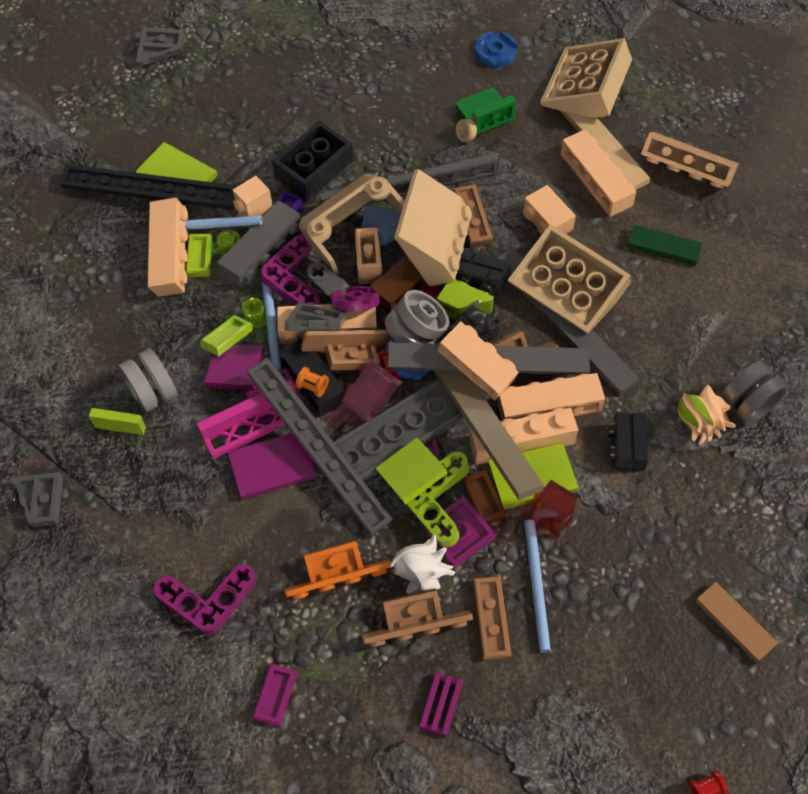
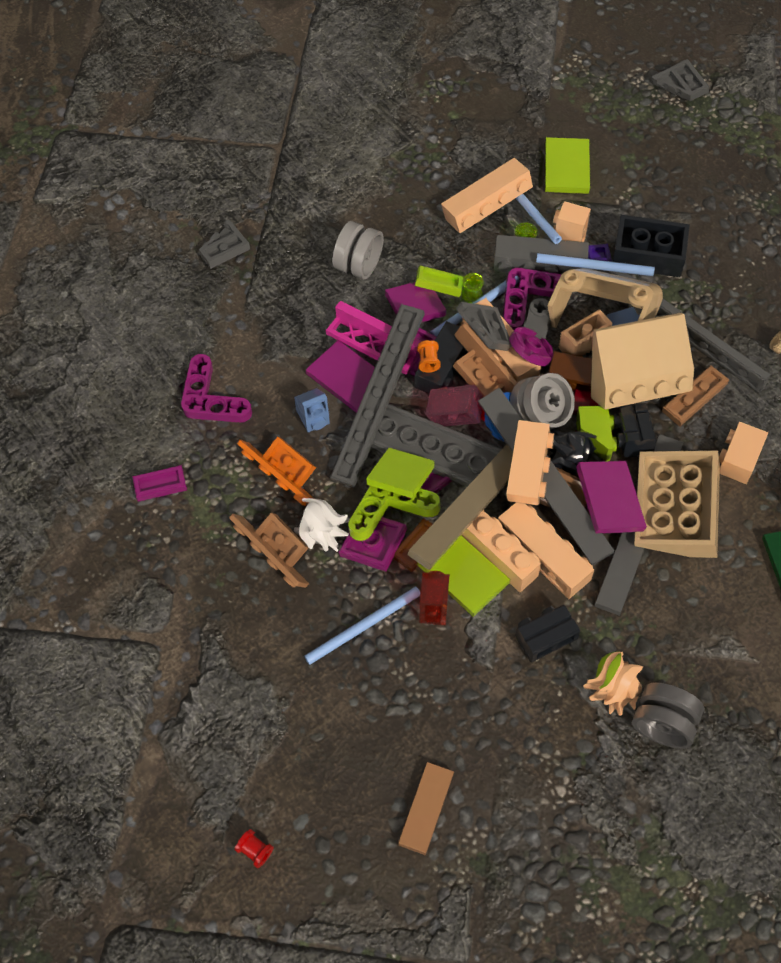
camera: 60 degrees right, 0 degrees up
black plate [59,164,237,210] -> none
lime tile [89,408,146,435] -> none
lime tile [186,233,213,277] -> none
magenta tile [420,672,463,737] -> none
medium nougat tile [473,576,512,661] -> none
none -> medium blue slope [294,388,330,432]
none -> light blue piece [536,253,655,276]
none -> magenta tile [576,461,647,534]

